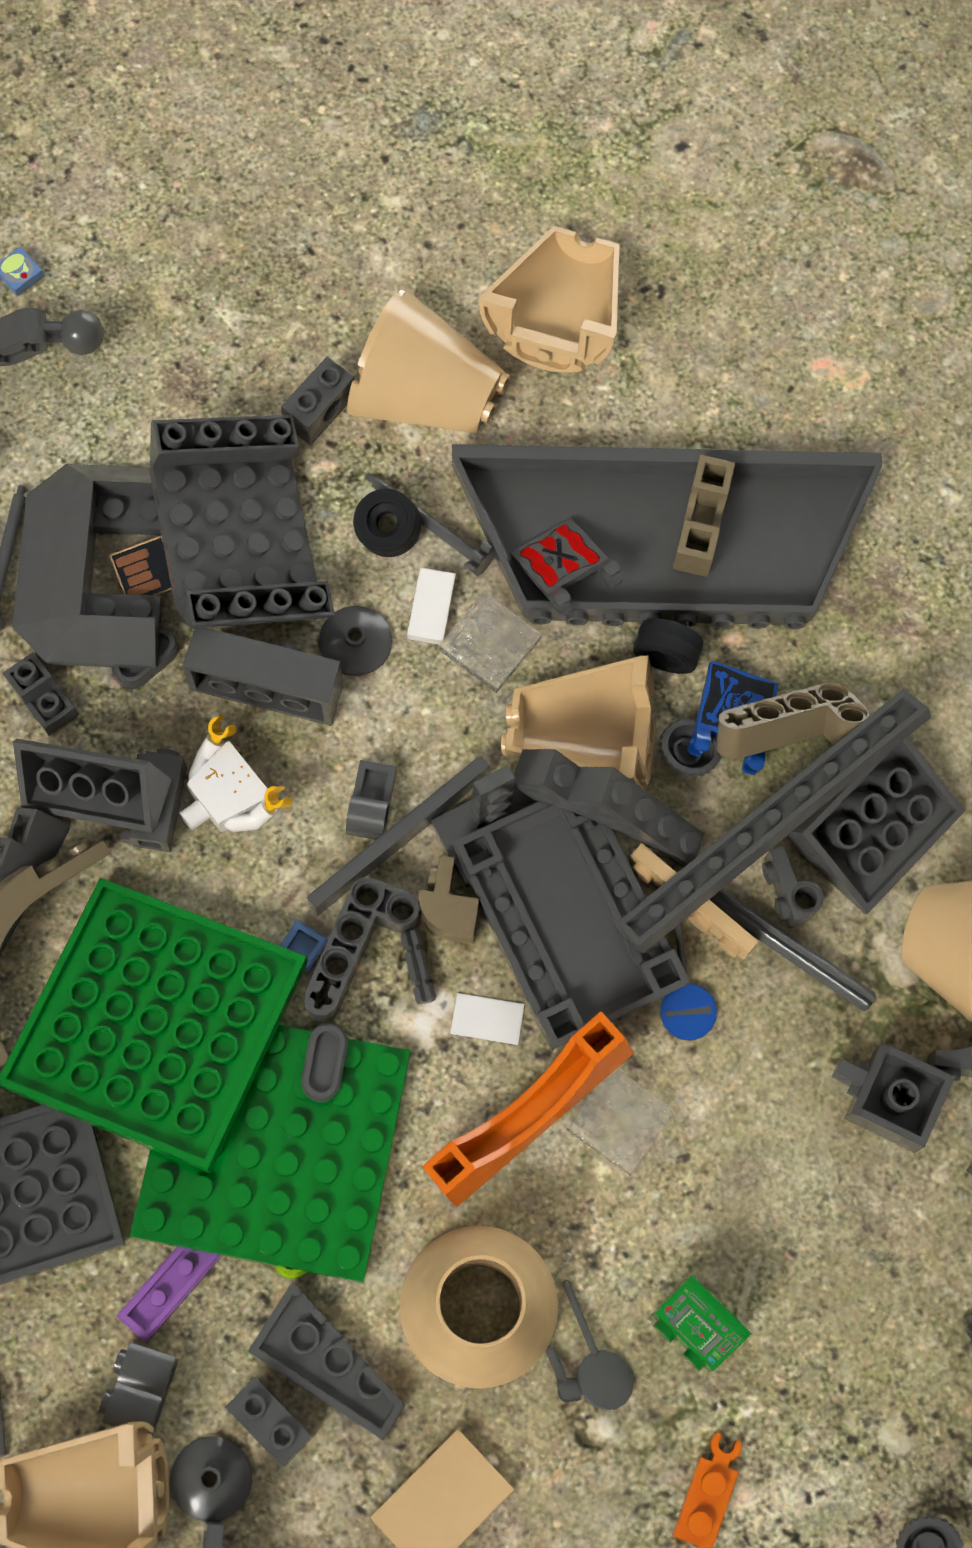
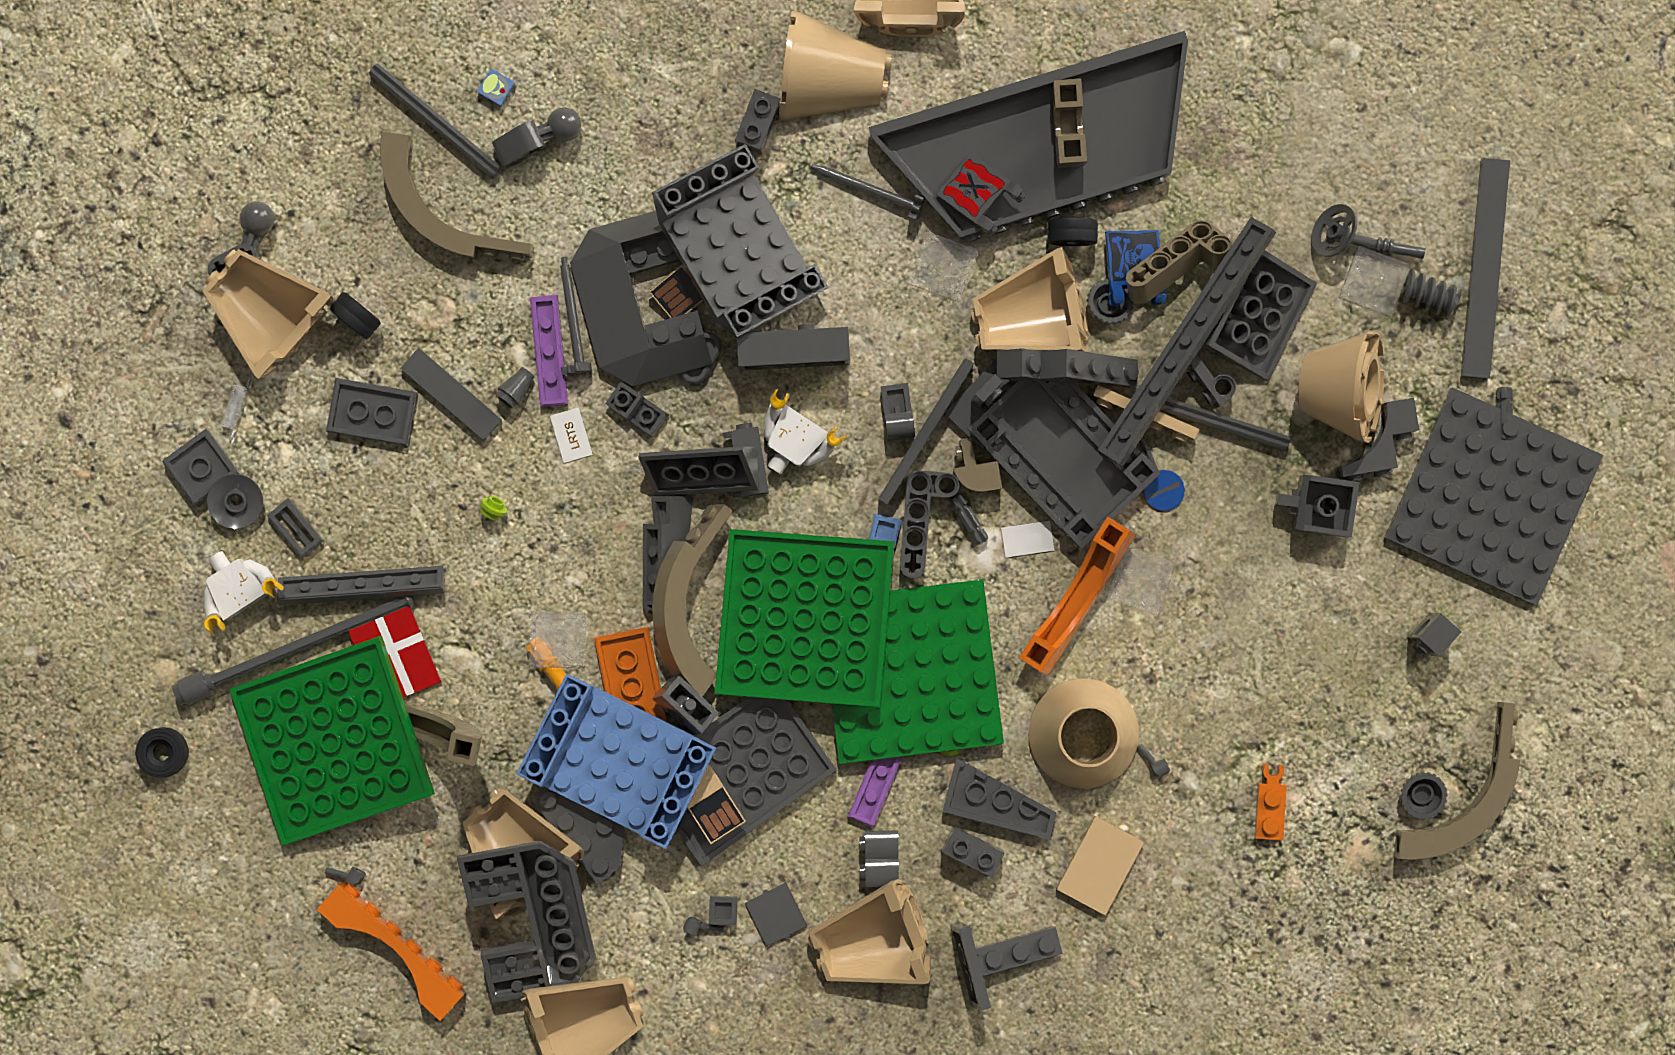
camera: 15 degrees left, 15 degrees up
dark grey dish [170,1437,252,1521] -> none
dark grey tile [301,1024,348,1103] -> none
dark grey dish [319,606,392,676] -> none
black tyre [353,489,421,557] -> none
white tile [407,568,456,645] -> none
dark grey piece [563,1280,633,1411] -> none
green slope [651,1275,752,1372] -> none

